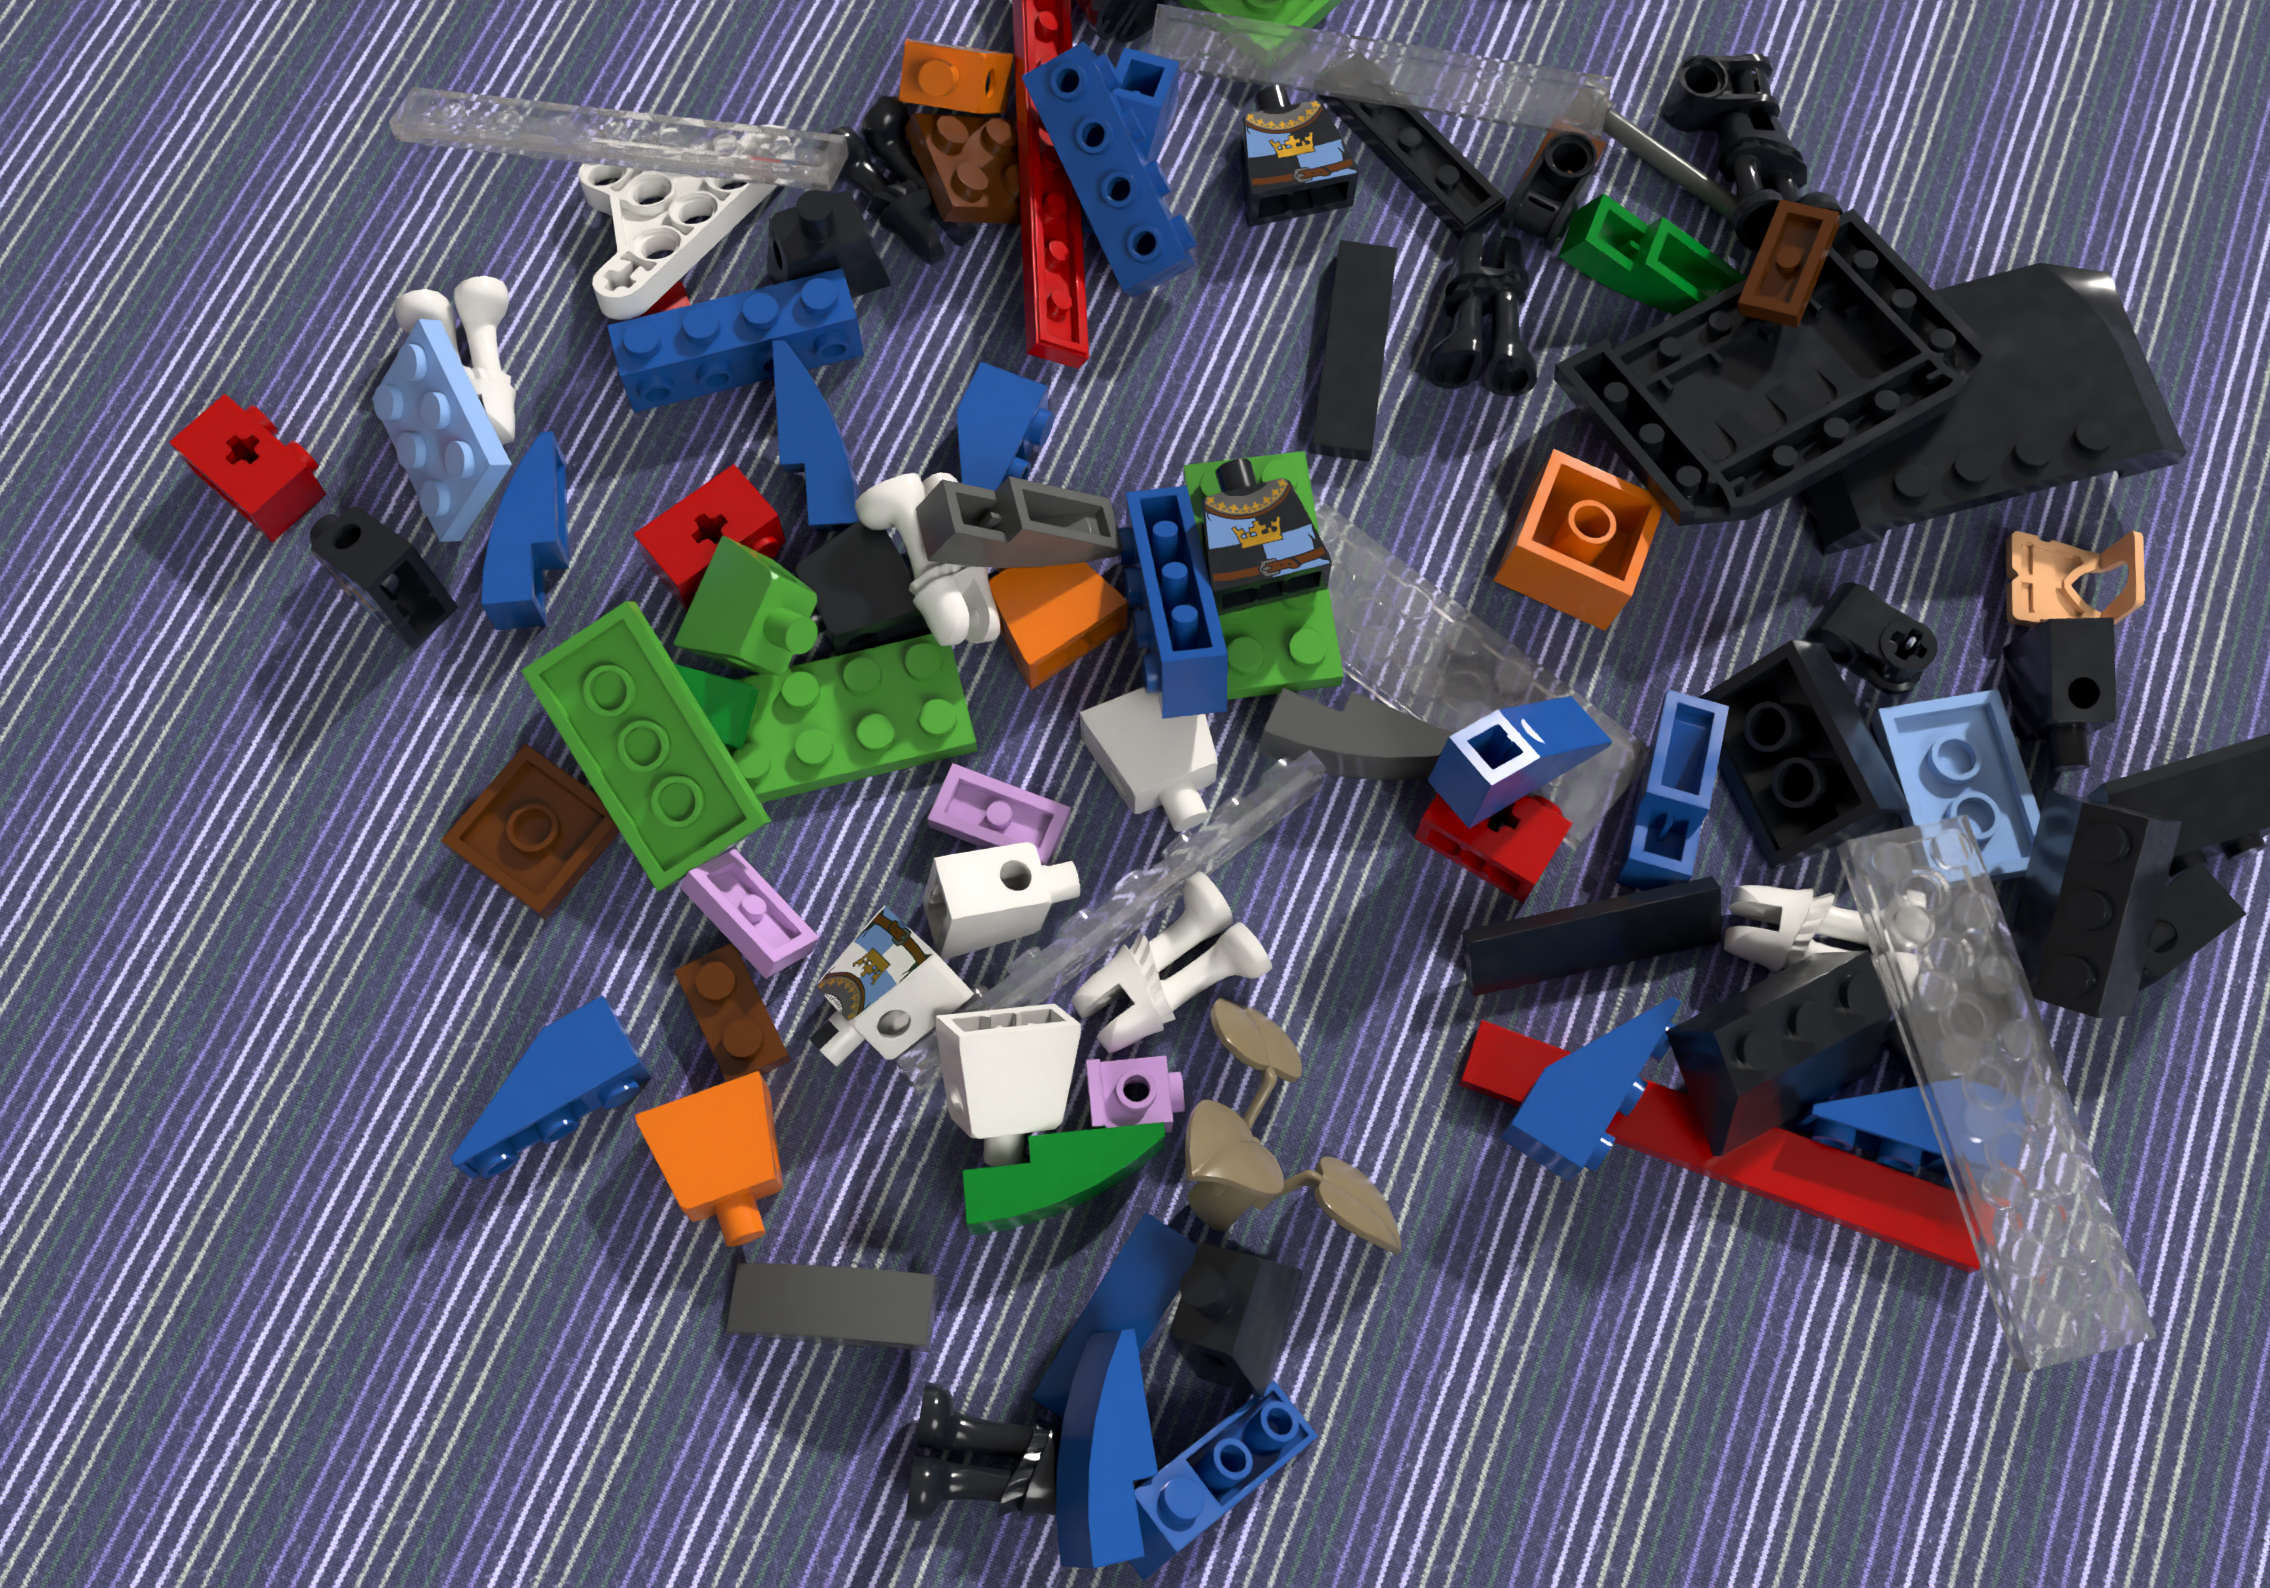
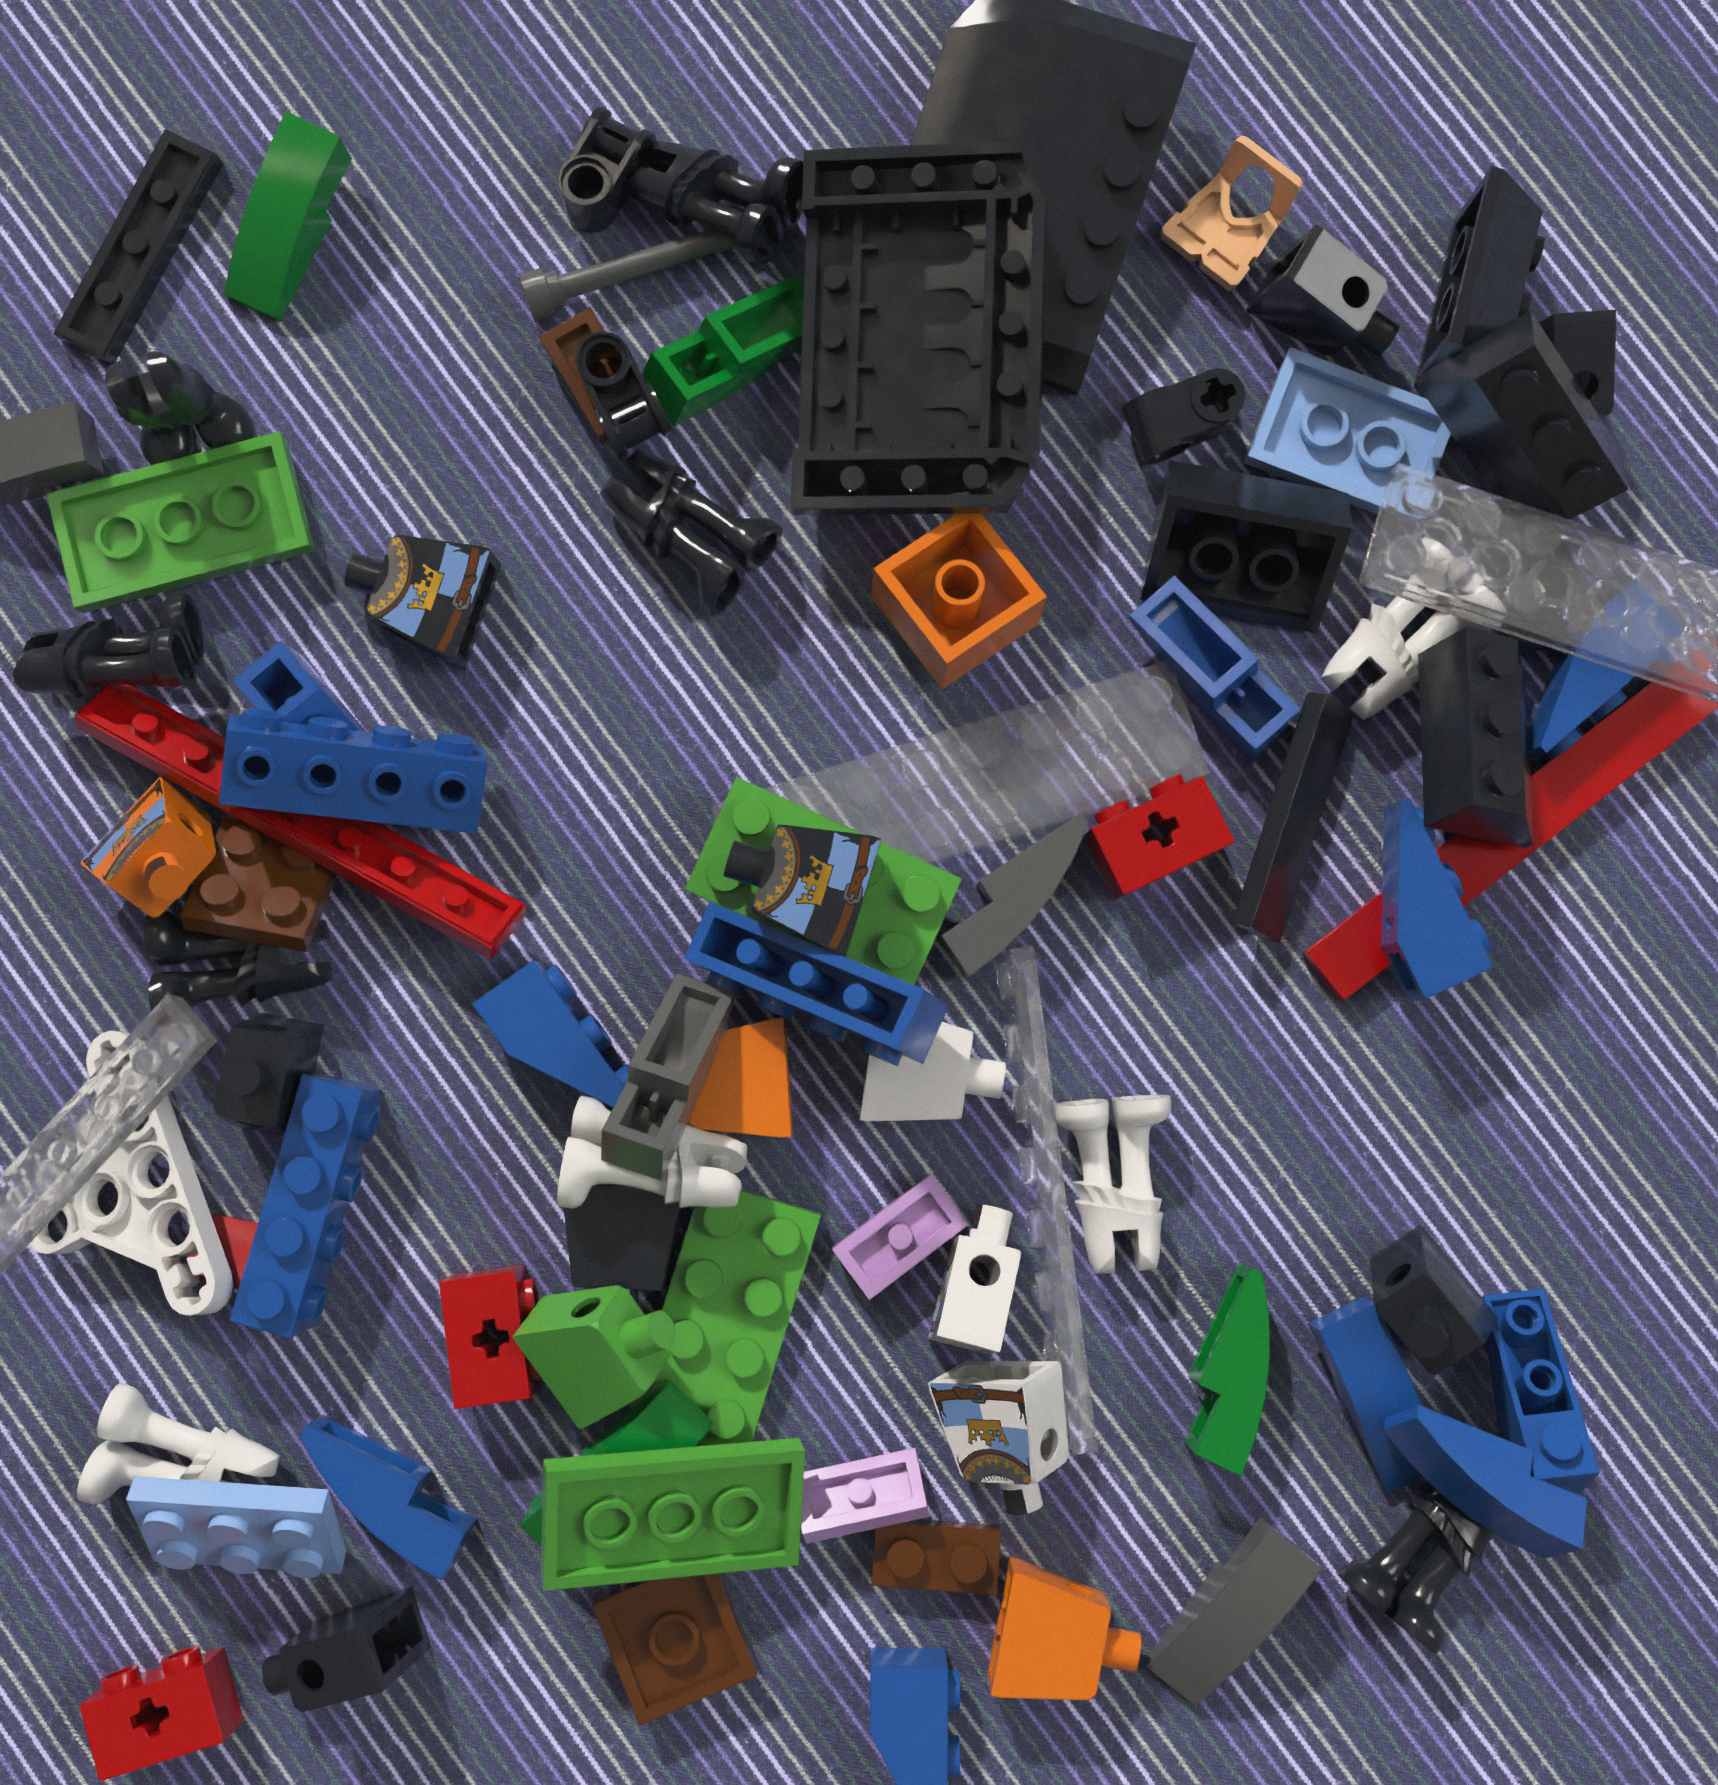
camera: 55 degrees left, 15 degrees up
blue slope [772,340,860,532] -> none
white torso [935,1003,1081,1167] -> none
lavender brick [1086,1056,1185,1133] -> none
clear plate [1149,4,1613,140] -> none
dark tan plant [1185,997,1402,1256] -> none
black tile [1311,240,1397,462] -> none
black tile [1313,50,1507,240] -> none
blue slope [1428,696,1613,828] -> none
reddish brown plate [1738,199,1840,328] -> none

